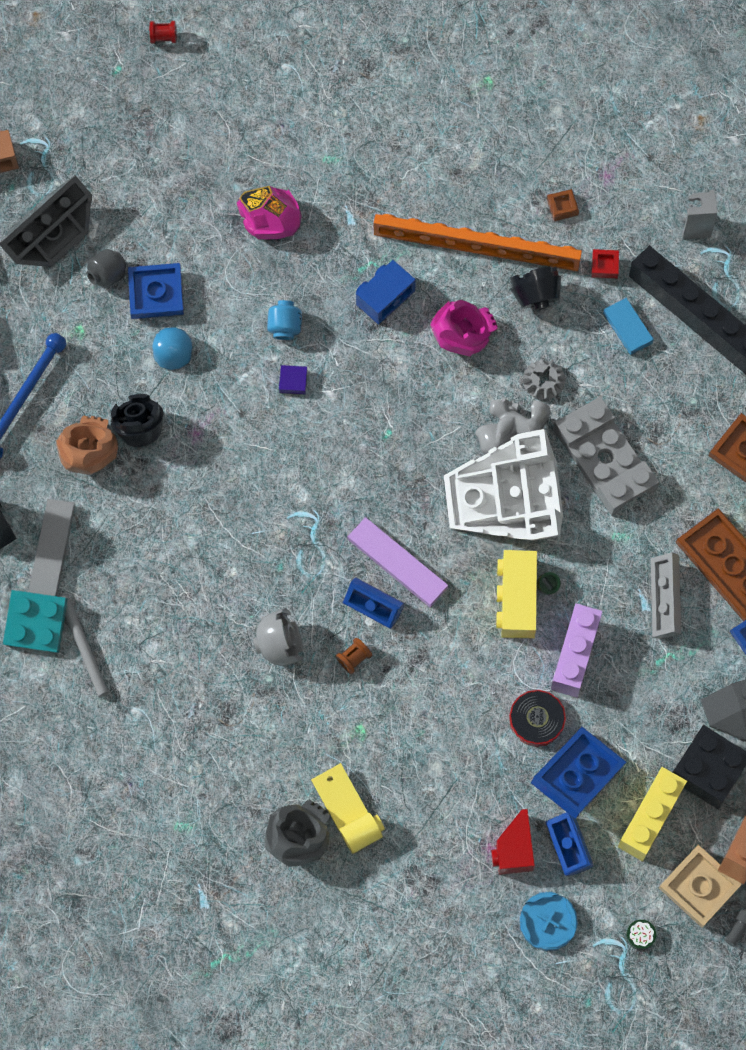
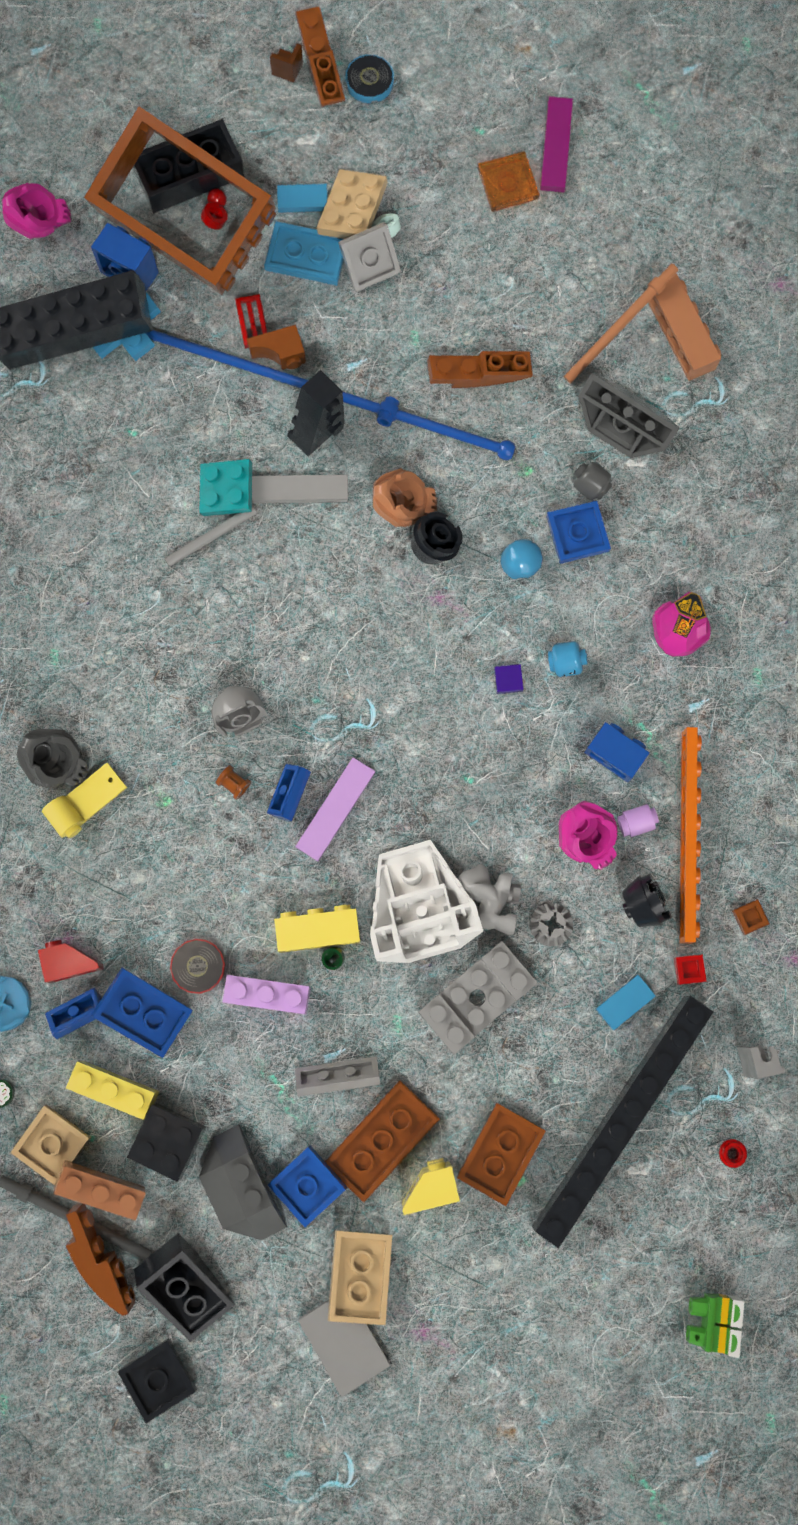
camera: 75 degrees right, 10 degrees up
none -> lavender brick [617,804,659,837]

